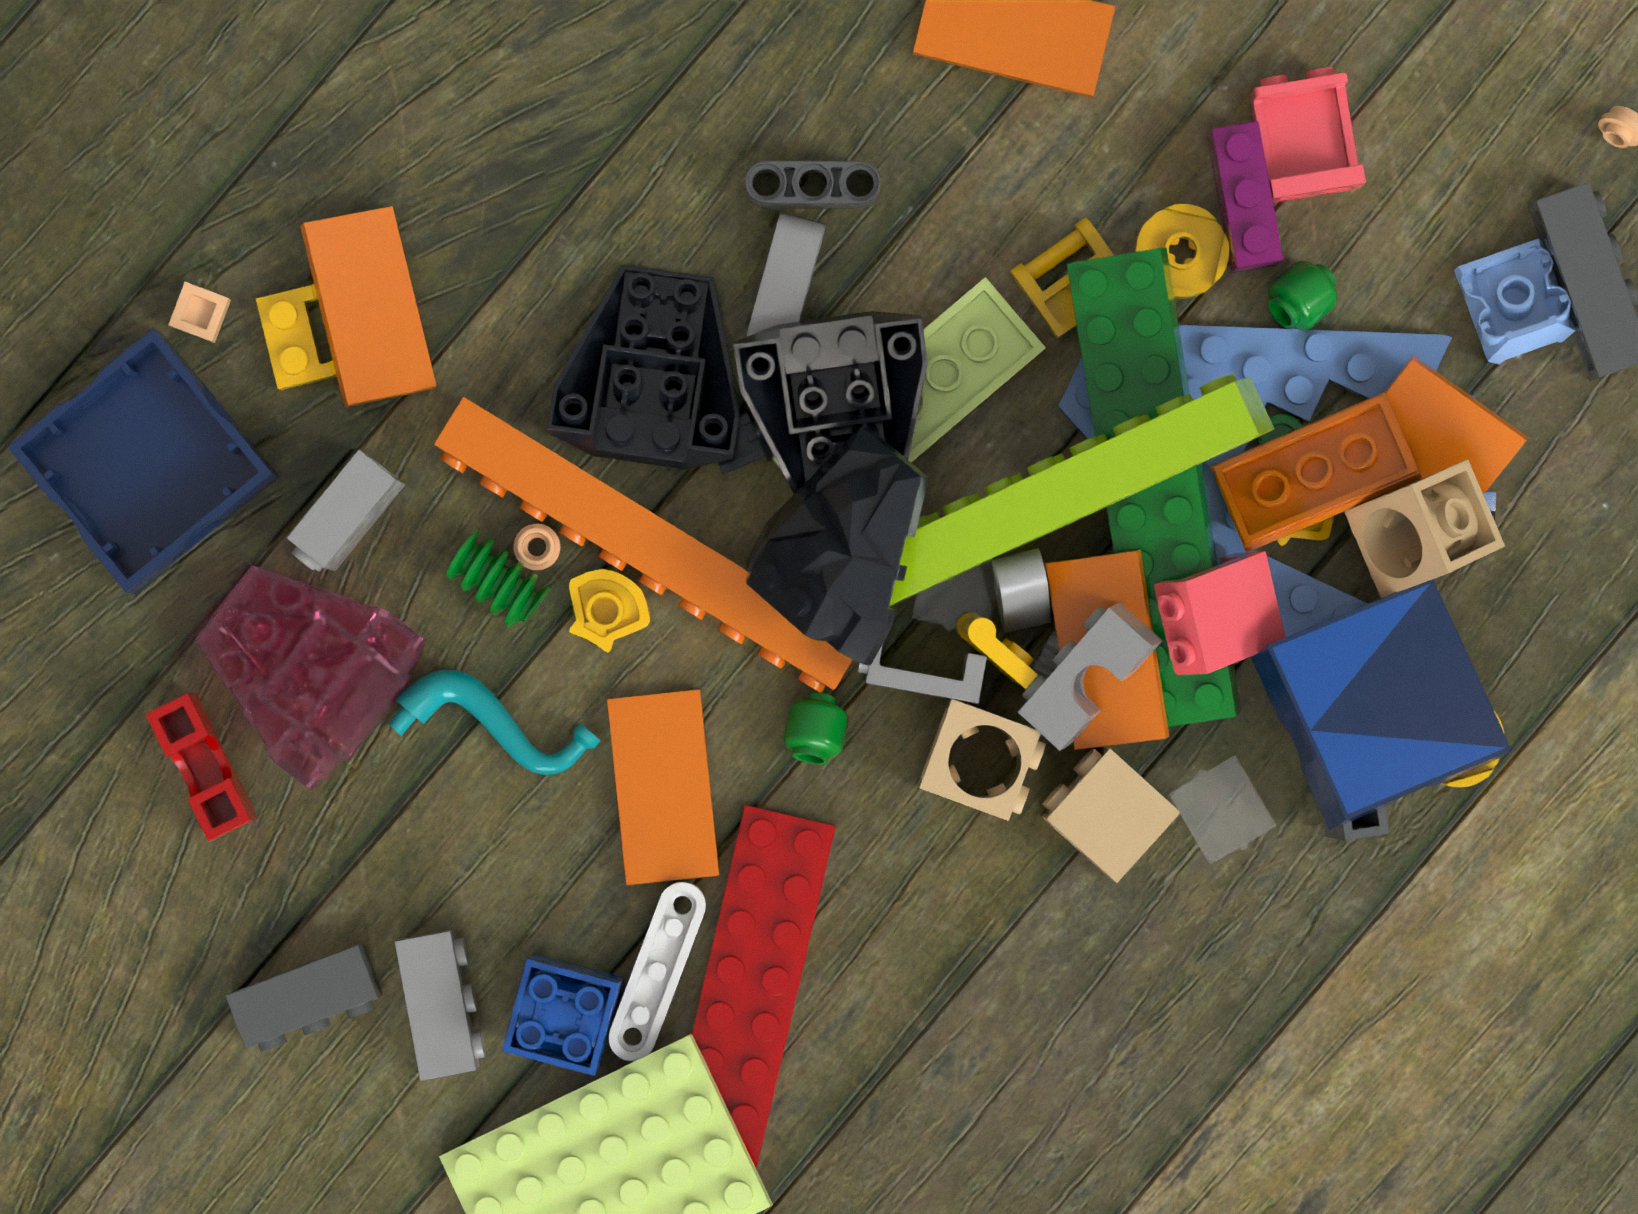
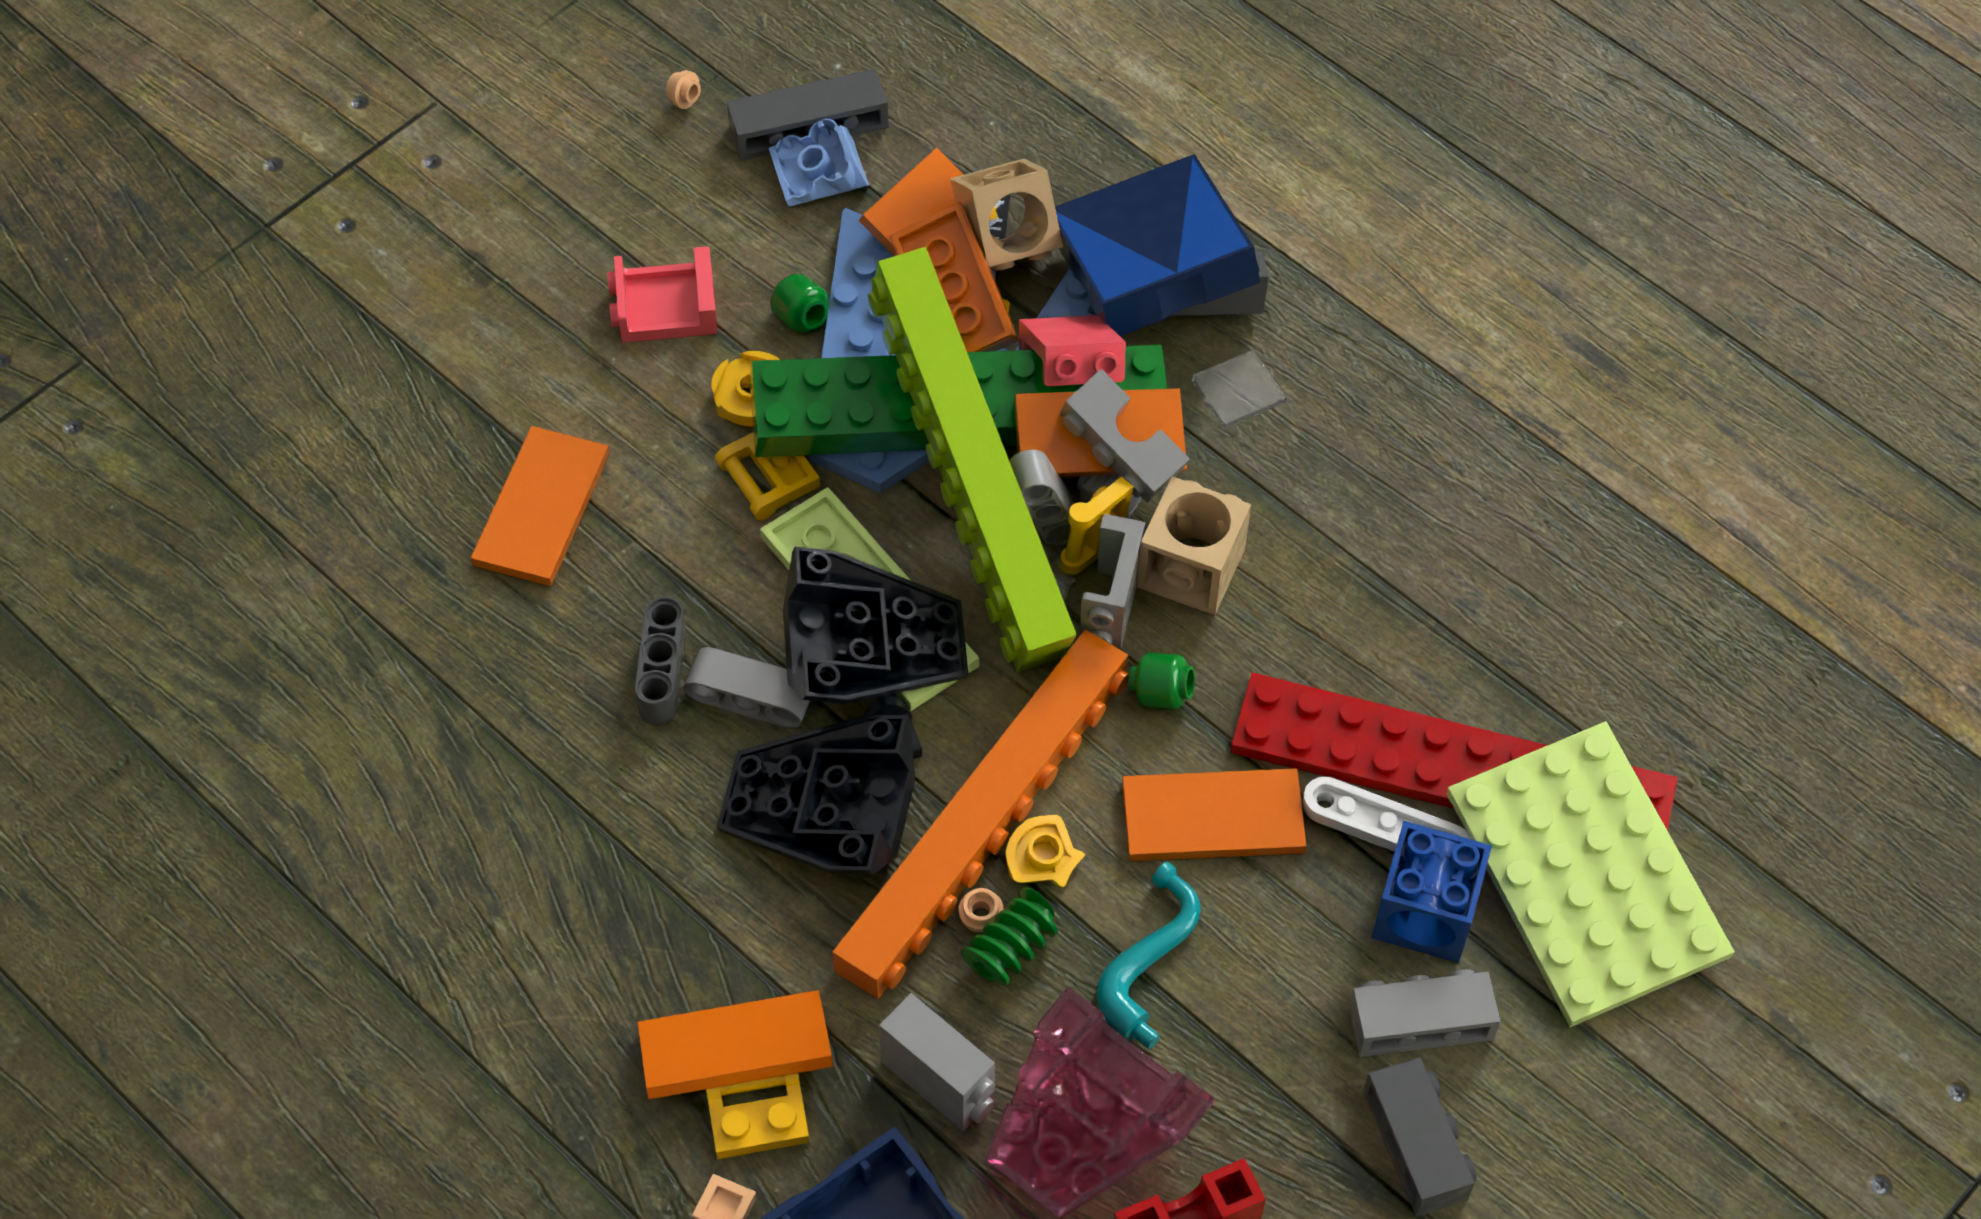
camera: 90 degrees left, 30 degrees down
black wedge [746,426,929,665] -> none
tan brick [1041,748,1181,883] -> none
magenta brick [1207,121,1283,274] -> none

